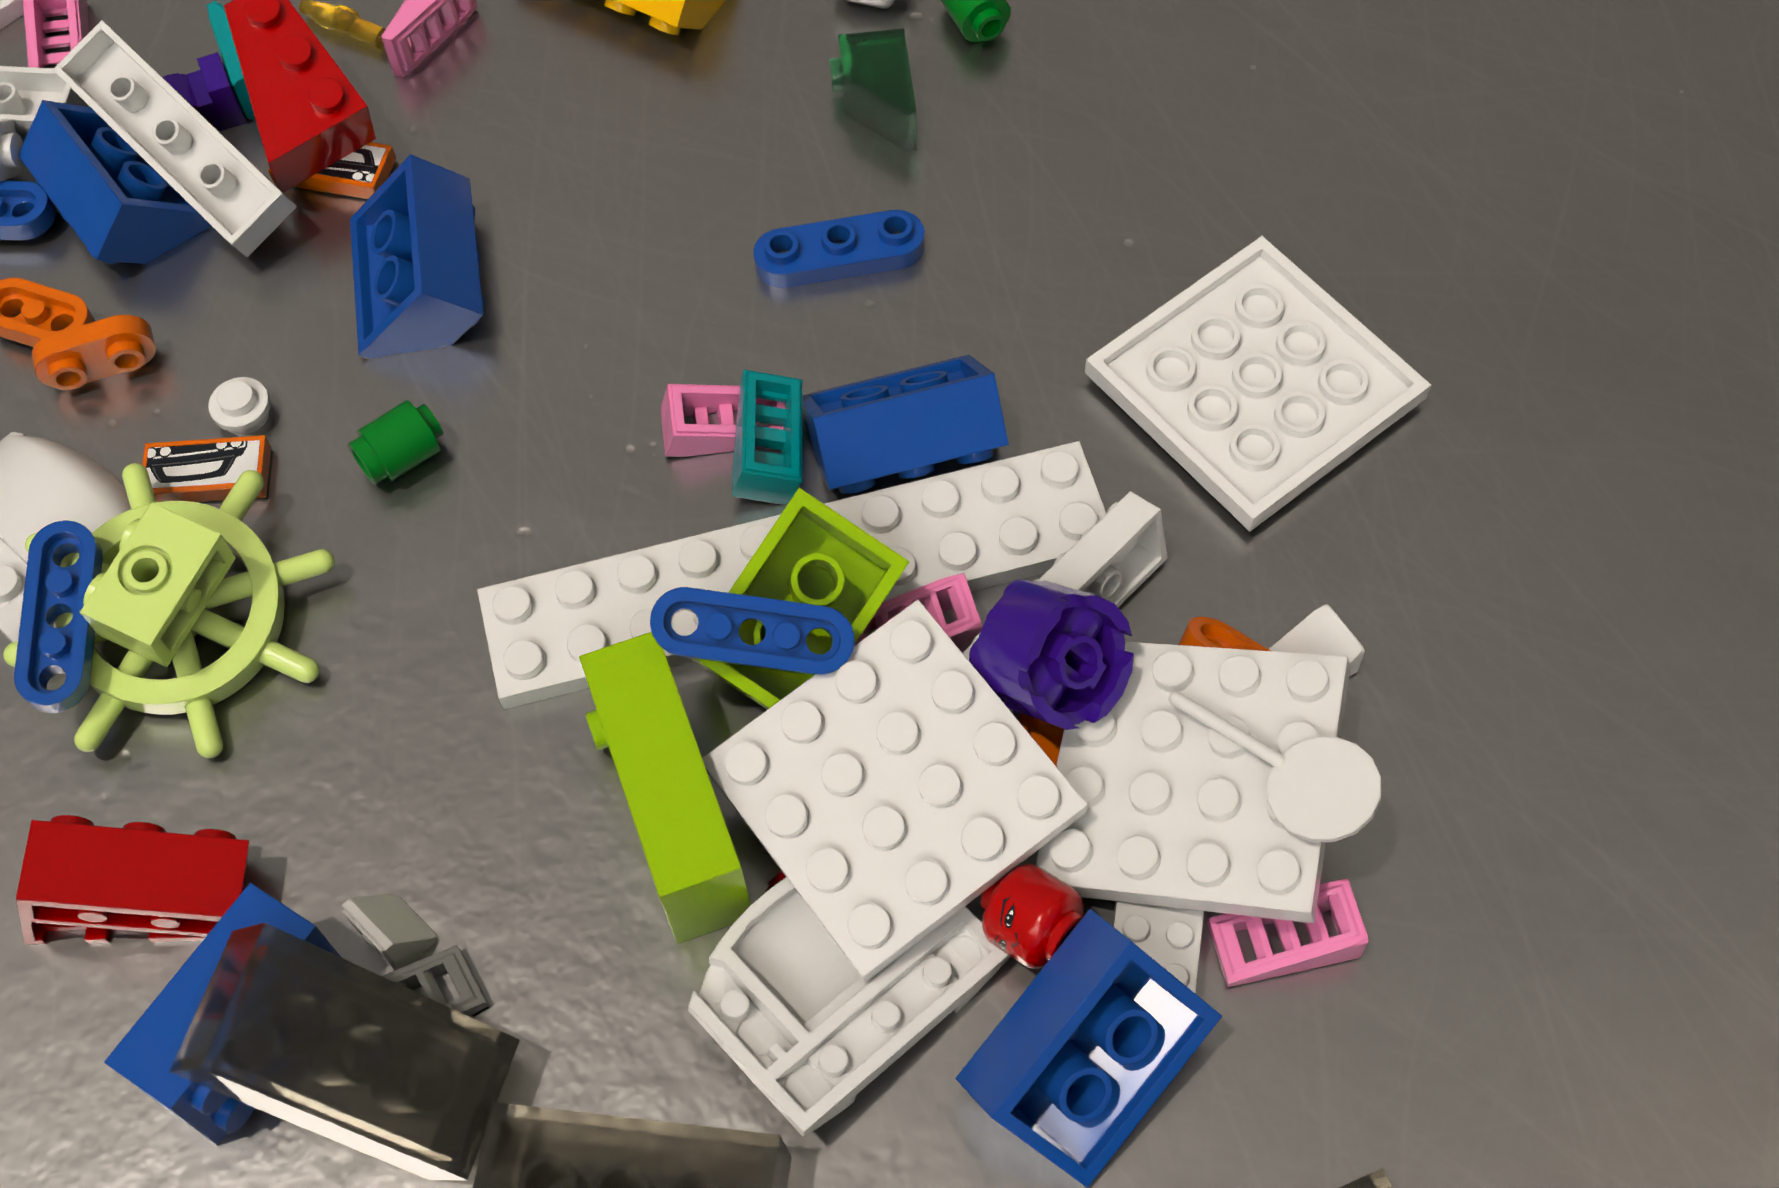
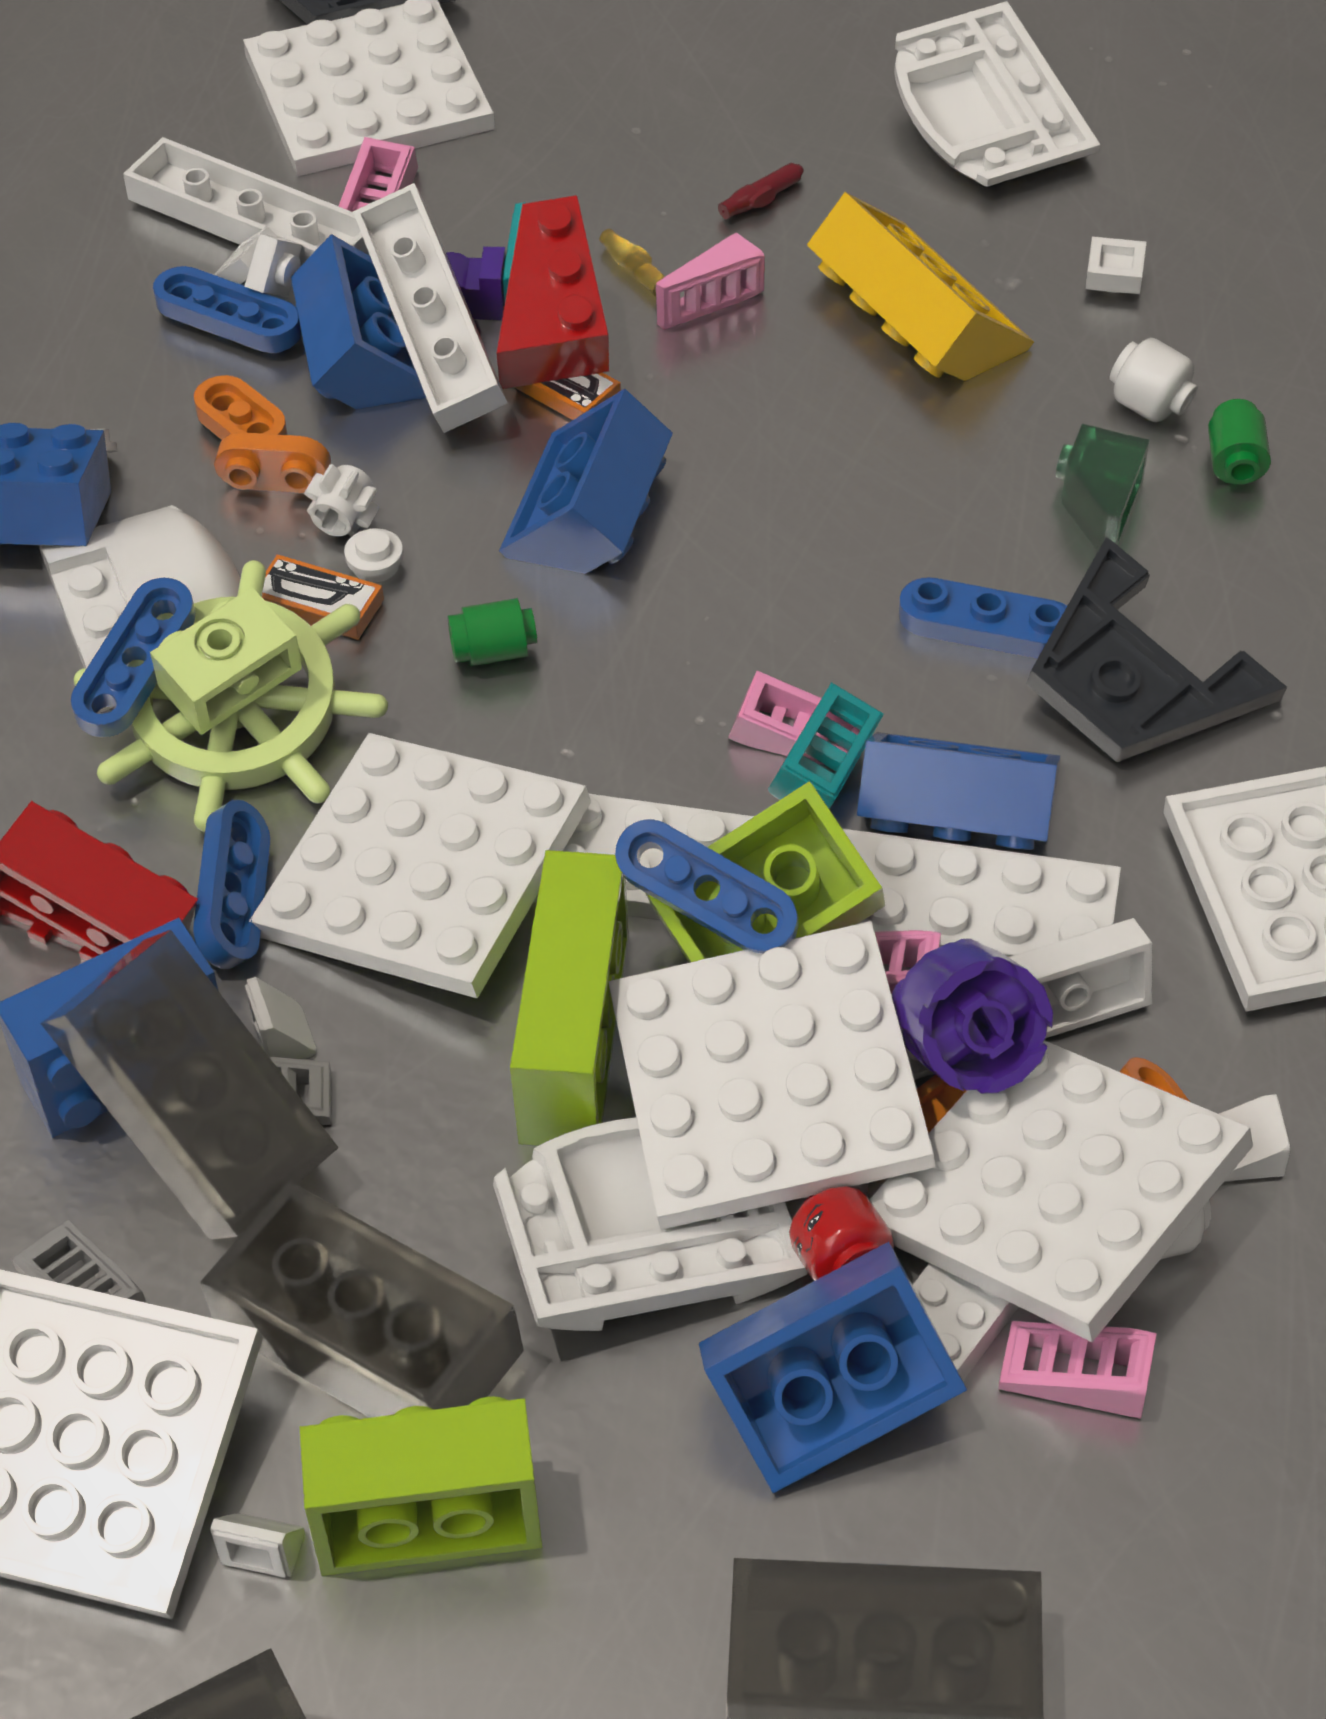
camera: 25 degrees right, 10 degrees down
white piece [1169,692,1382,842] -> none
none -> blue plate [193,800,270,969]
none -> white plate [249,733,591,998]
none -> white gear [304,464,380,537]
none -> black wing [1026,536,1287,762]

